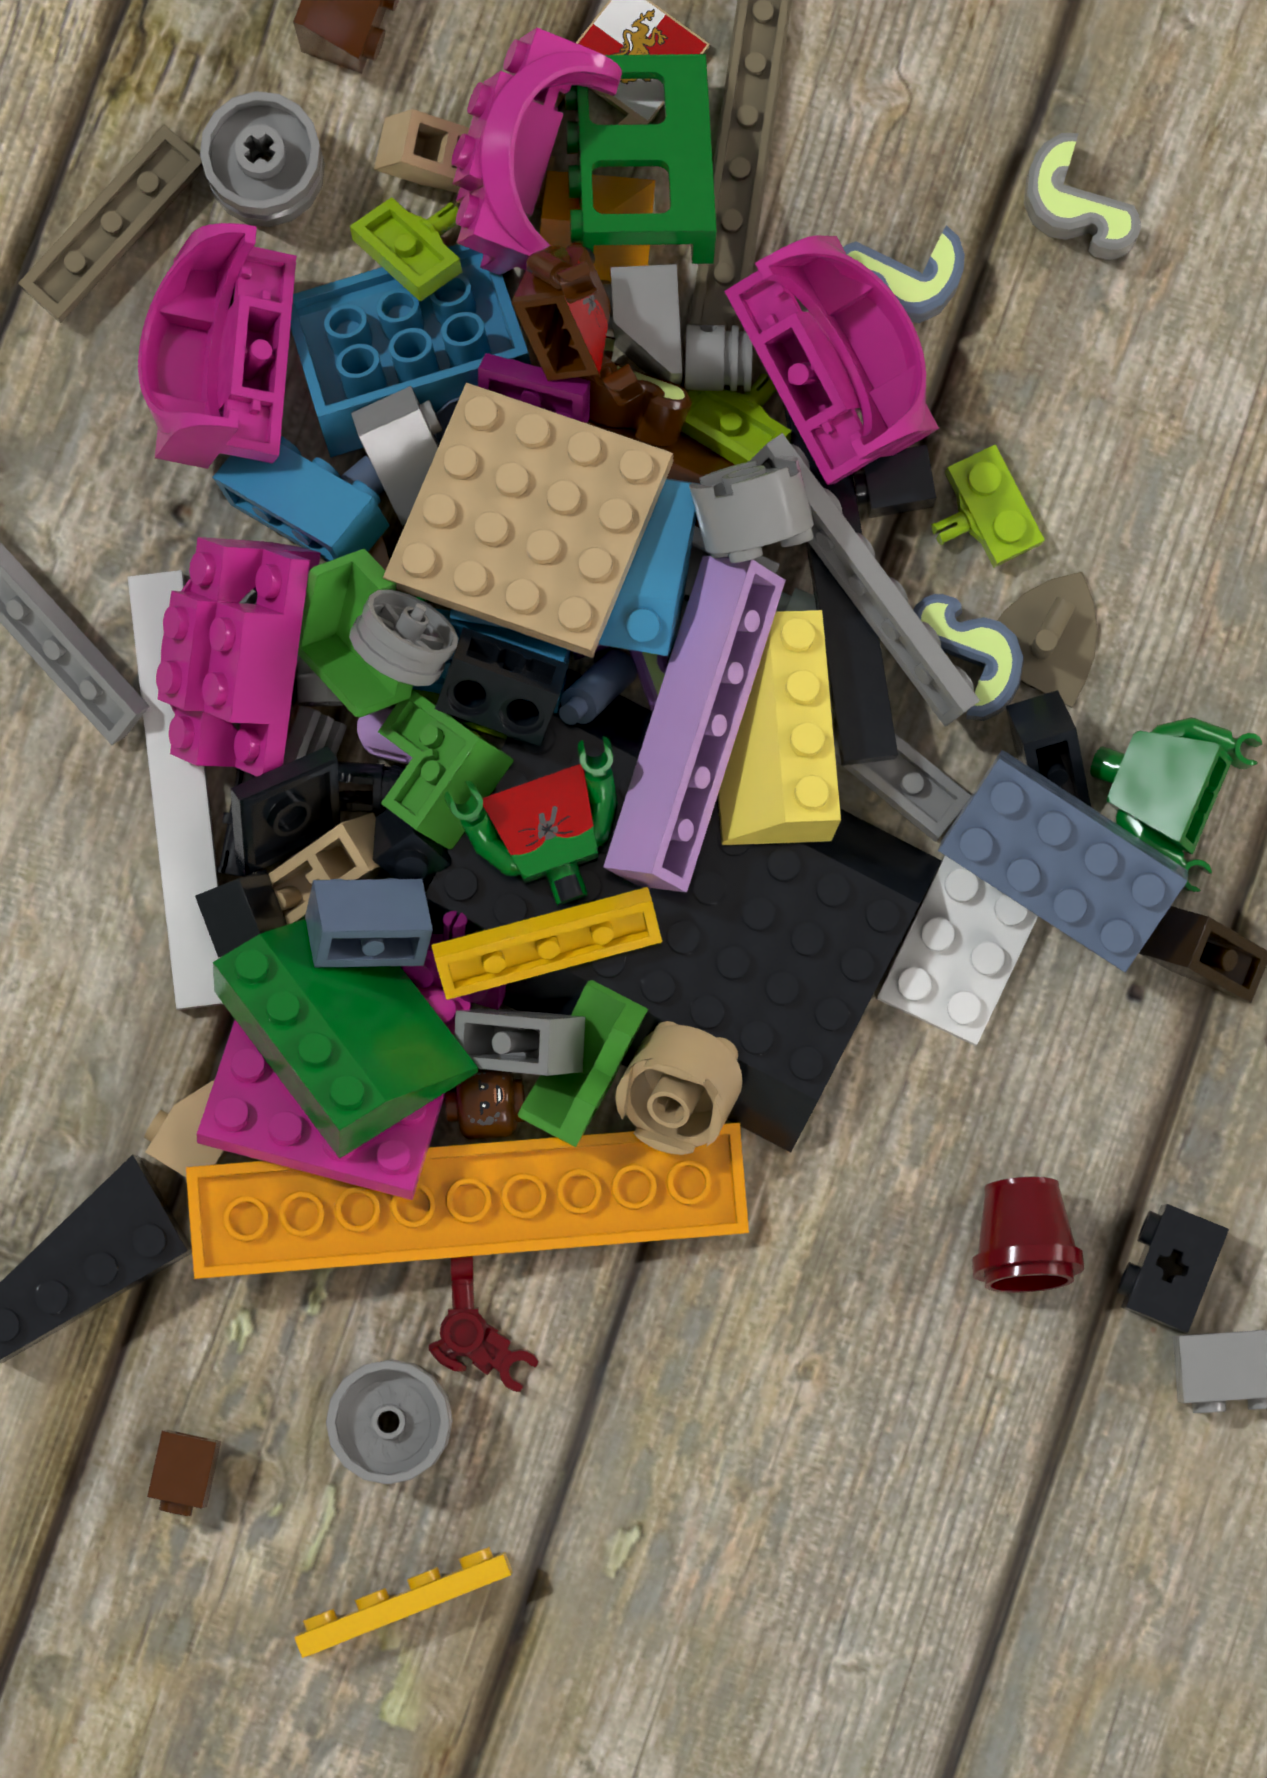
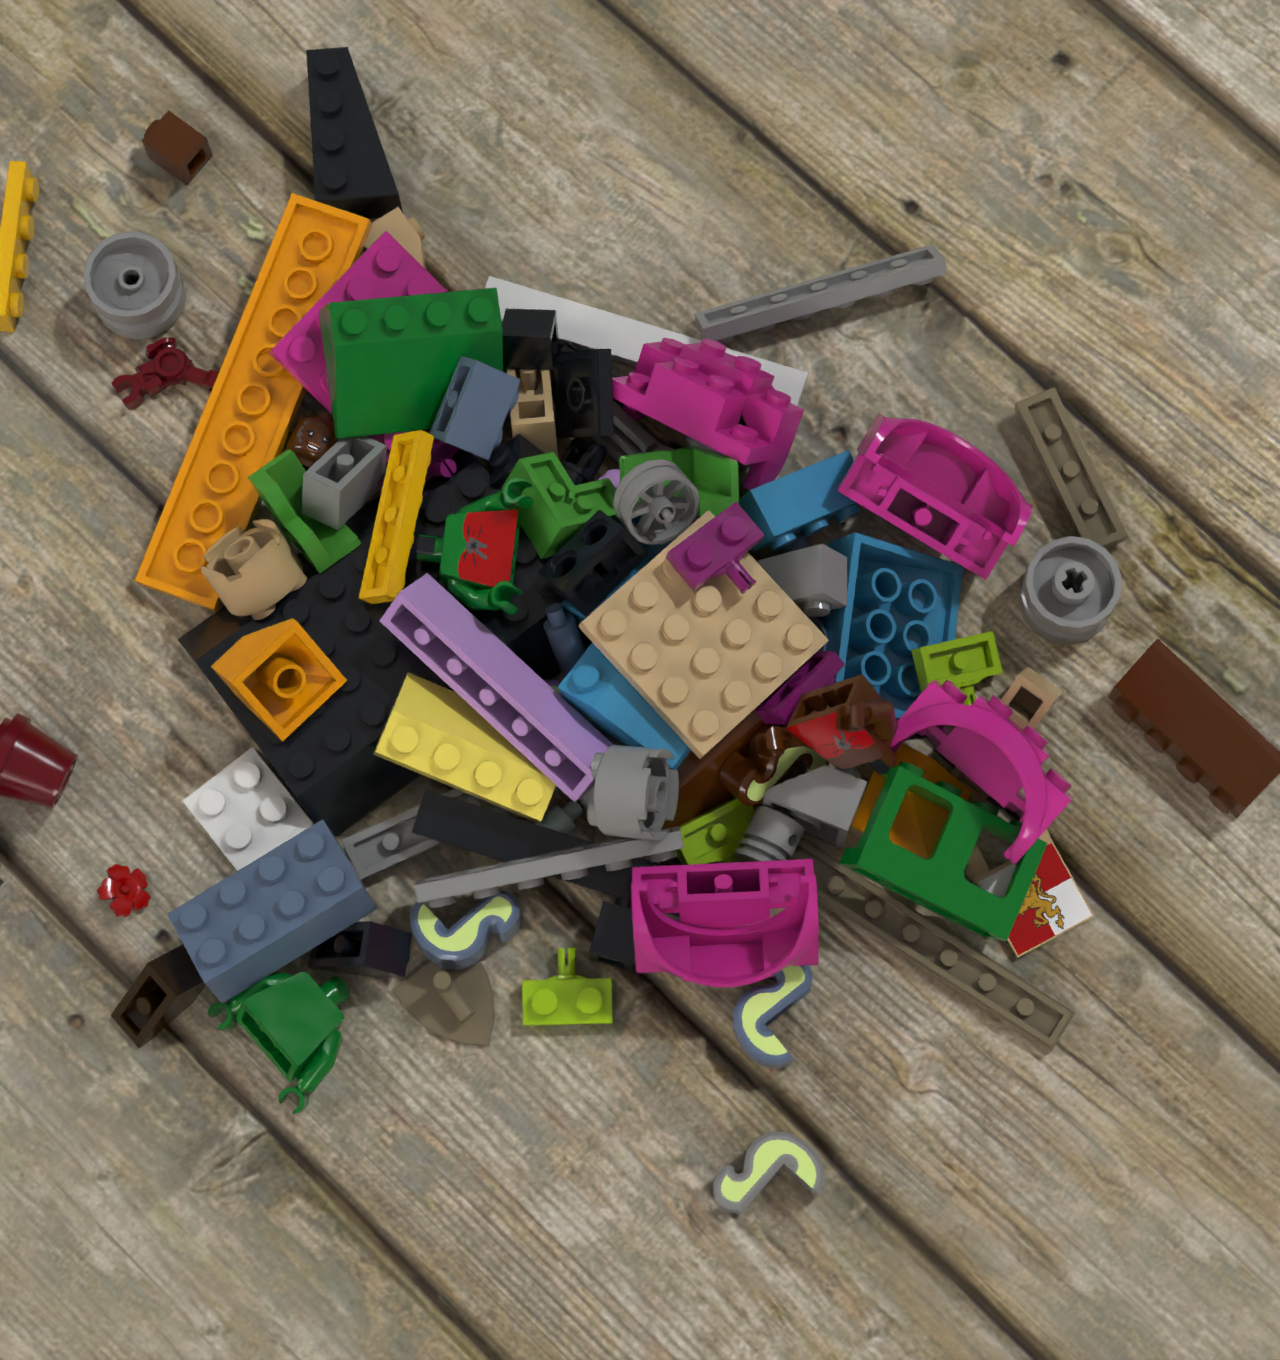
camera: 115 degrees right, 10 degrees down
none -> red plant [97,864,151,917]
none -> light orange slope [211,618,347,741]
none -> magenta plate [666,502,764,594]

